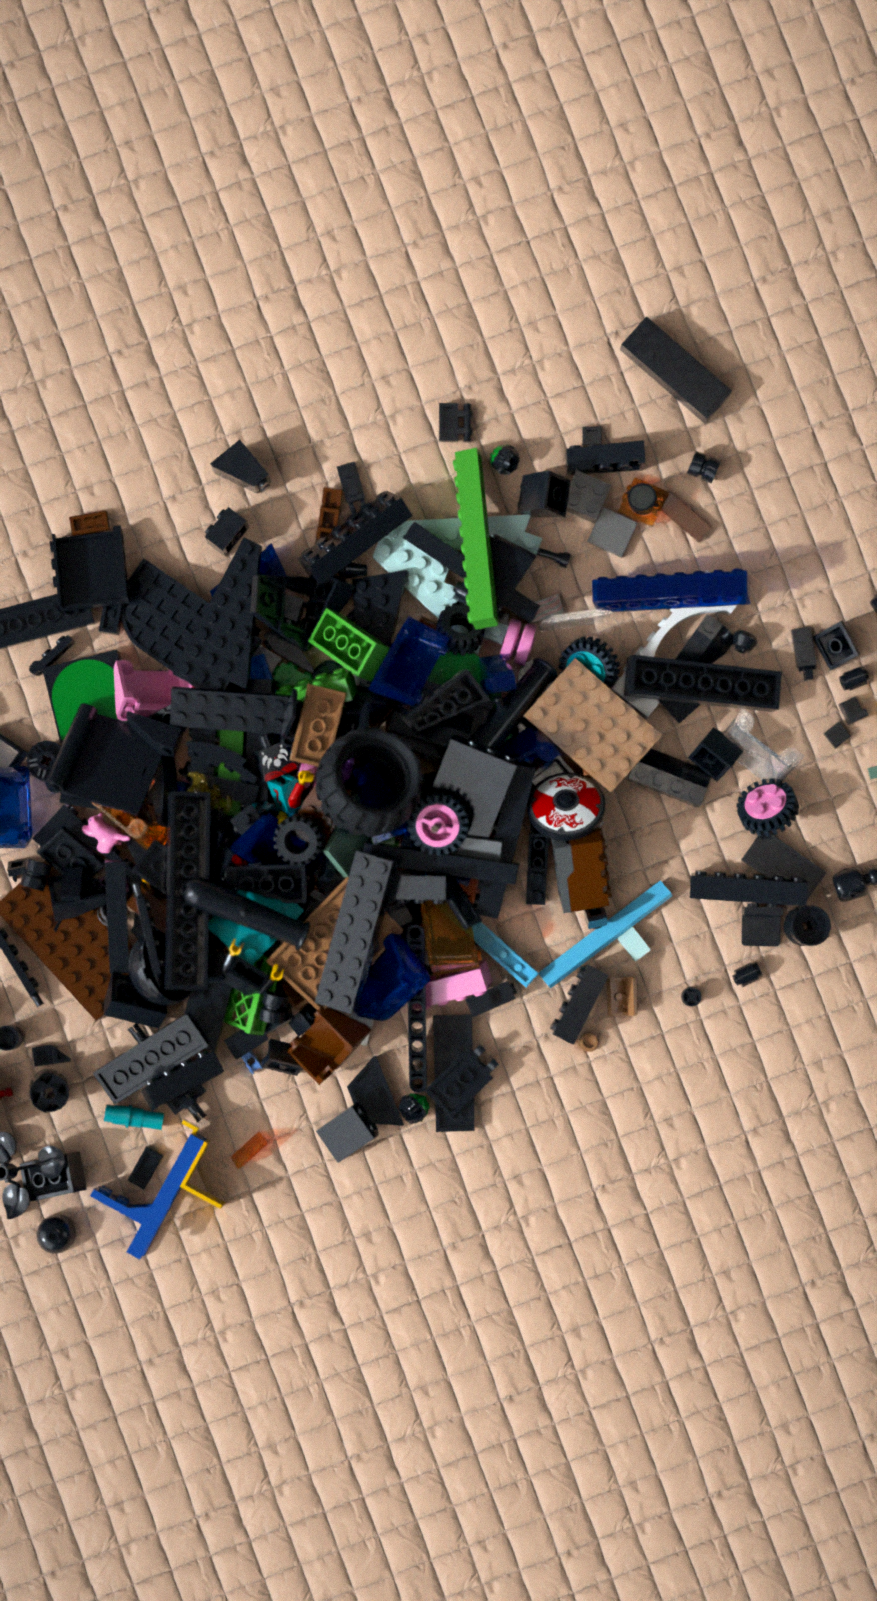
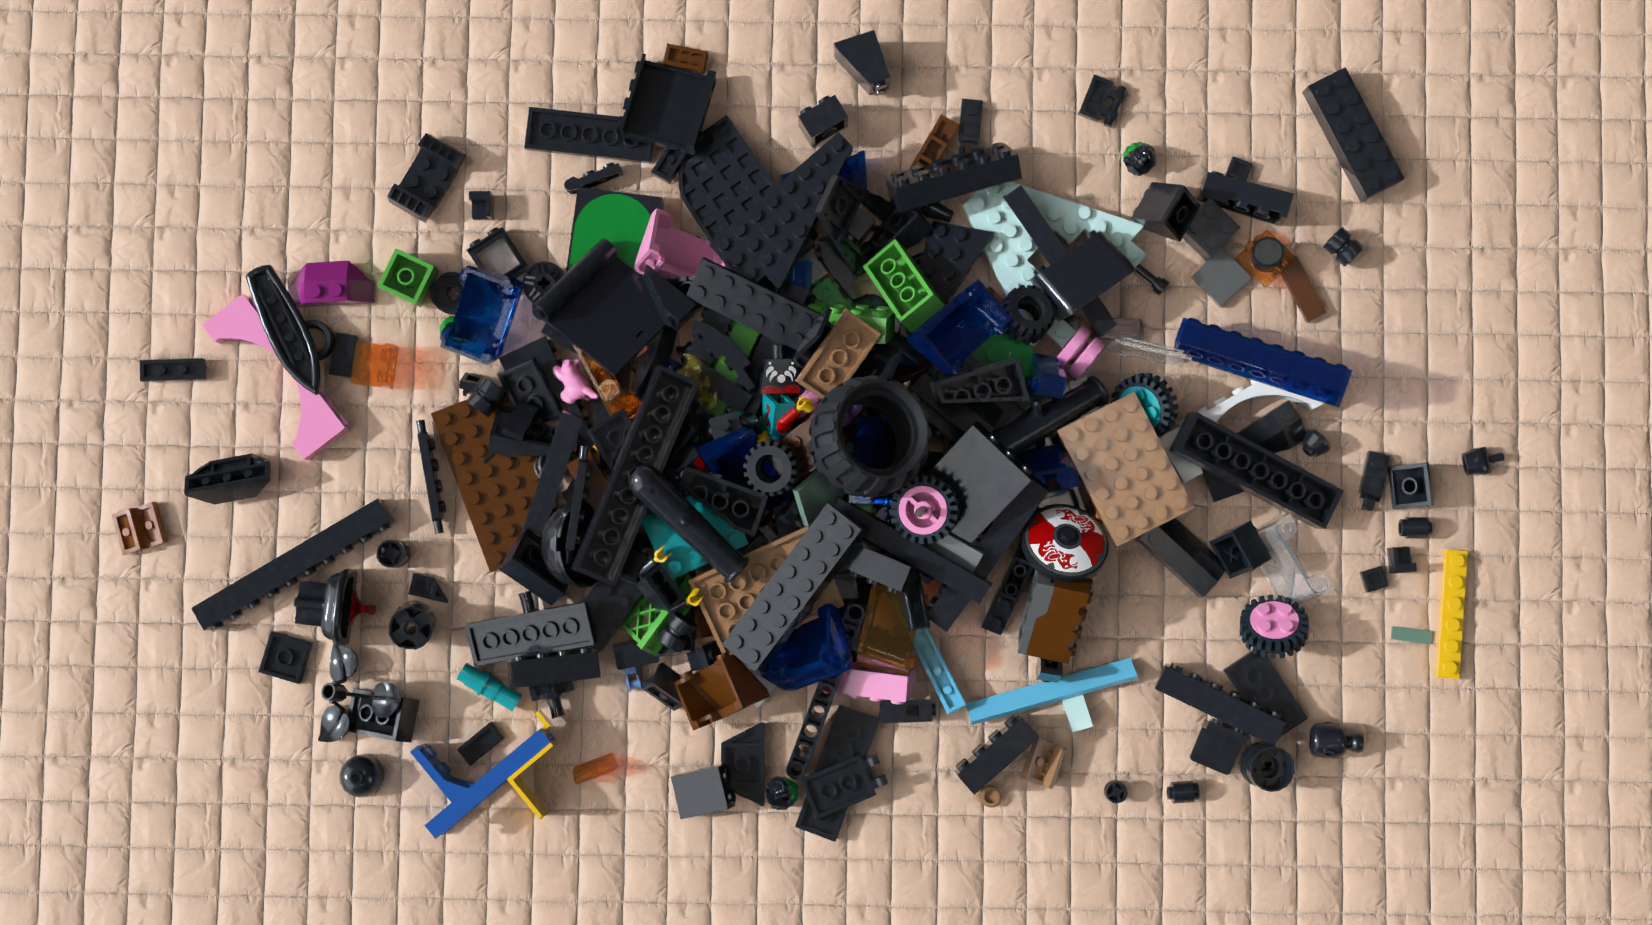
camera: 25 degrees right, 0 degrees up
bright green brick [453,447,499,630] -> none

